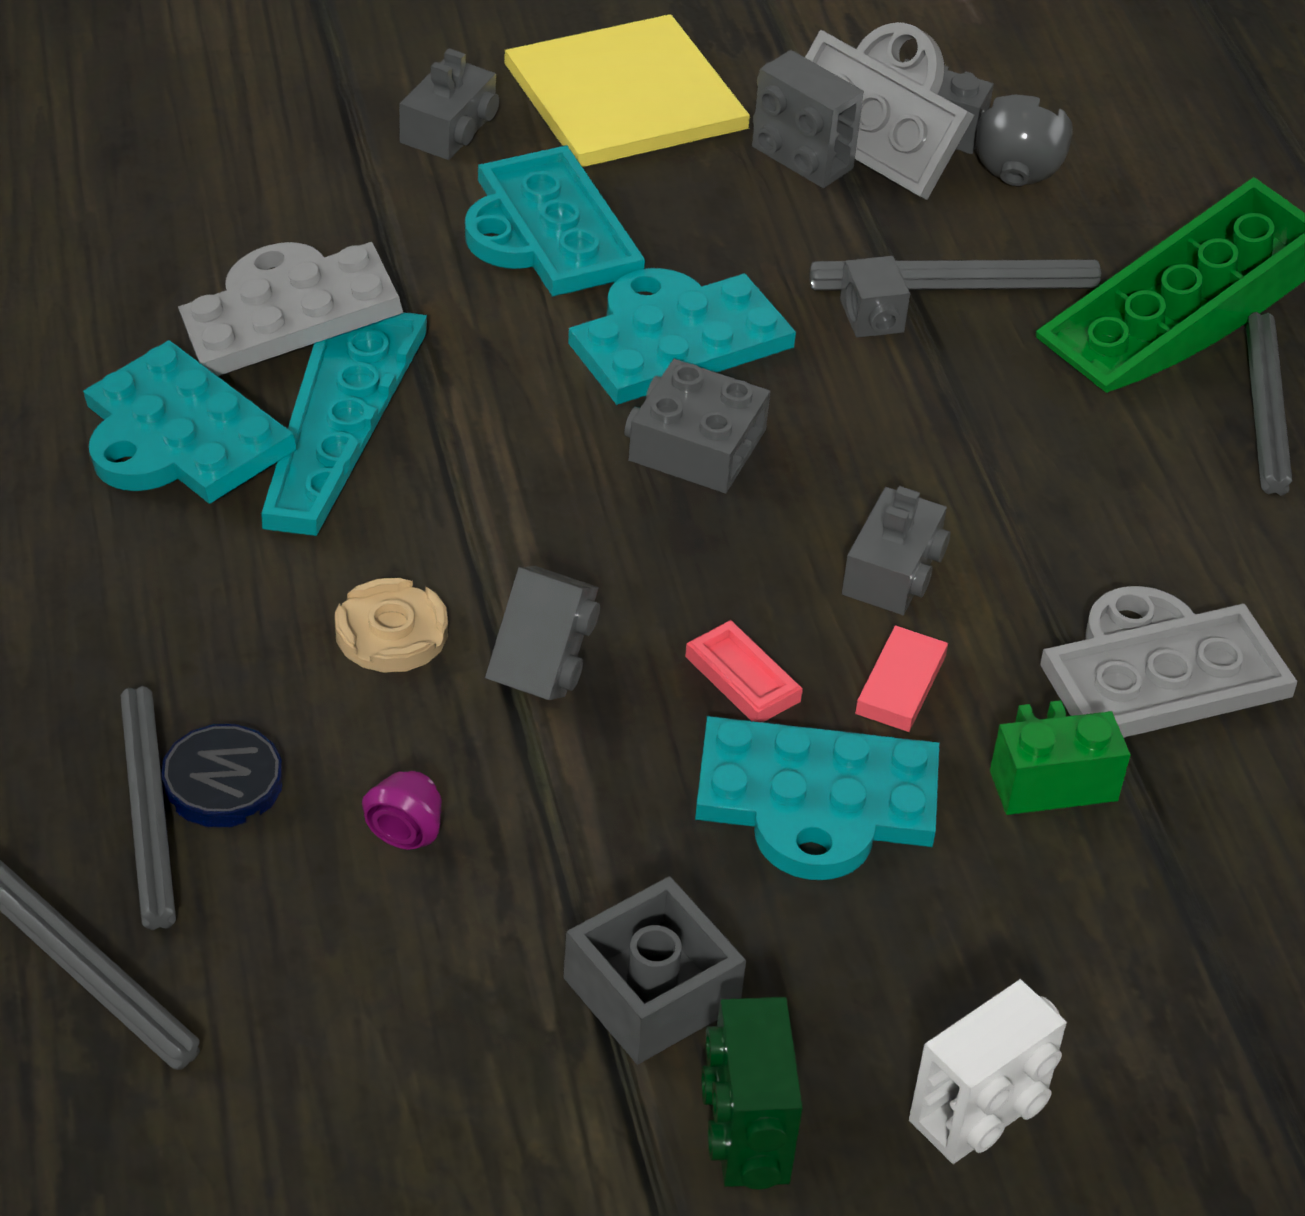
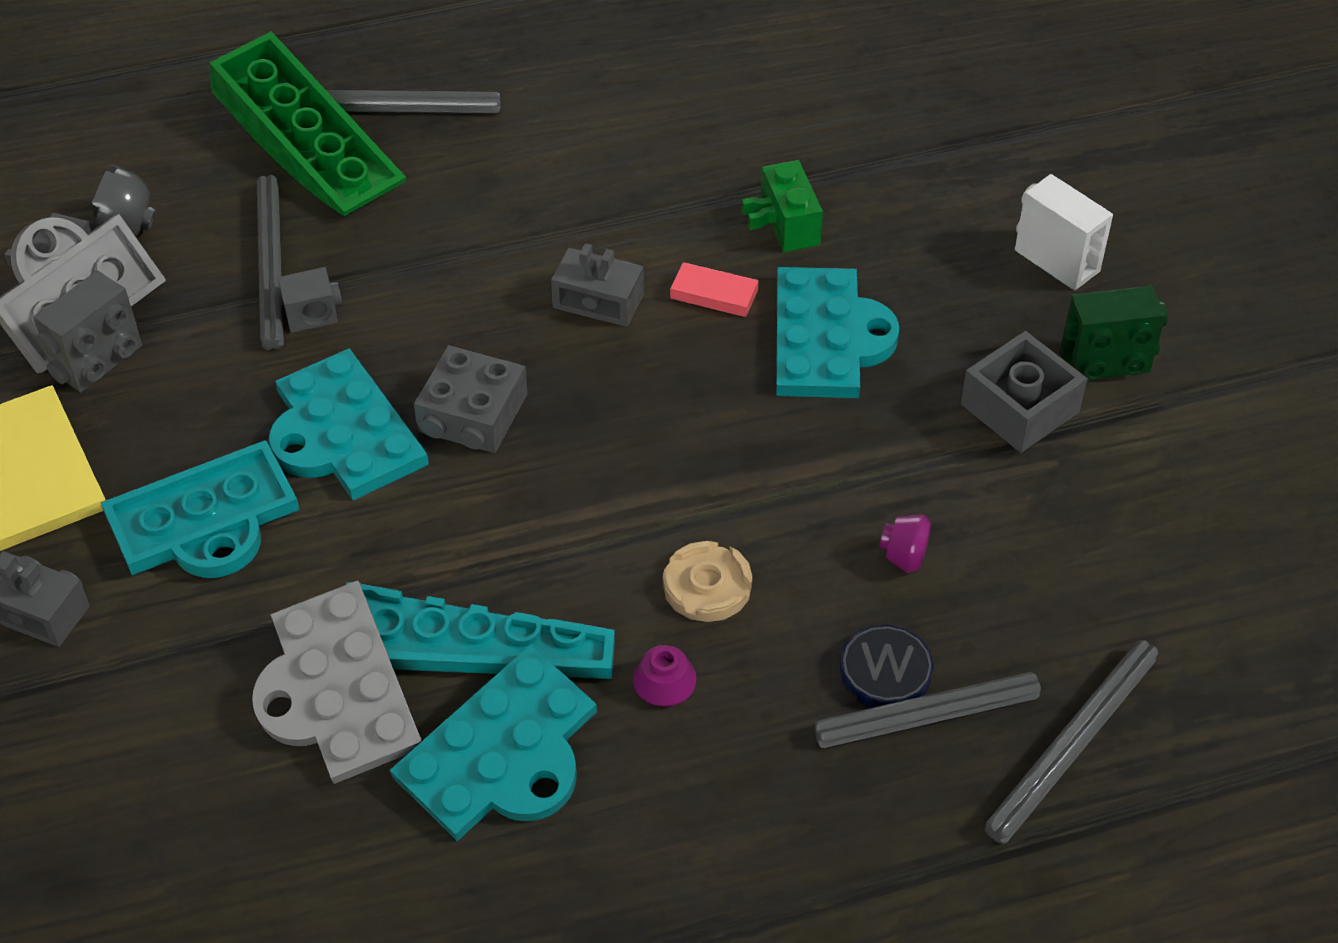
camera: 90 degrees left, 5 degrees up
dark grey brick [485,566,600,700] -> none
coral tile [685,620,803,723] -> none
light grey plate [1040,586,1297,738] -> none
none -> magenta cone [633,645,696,707]

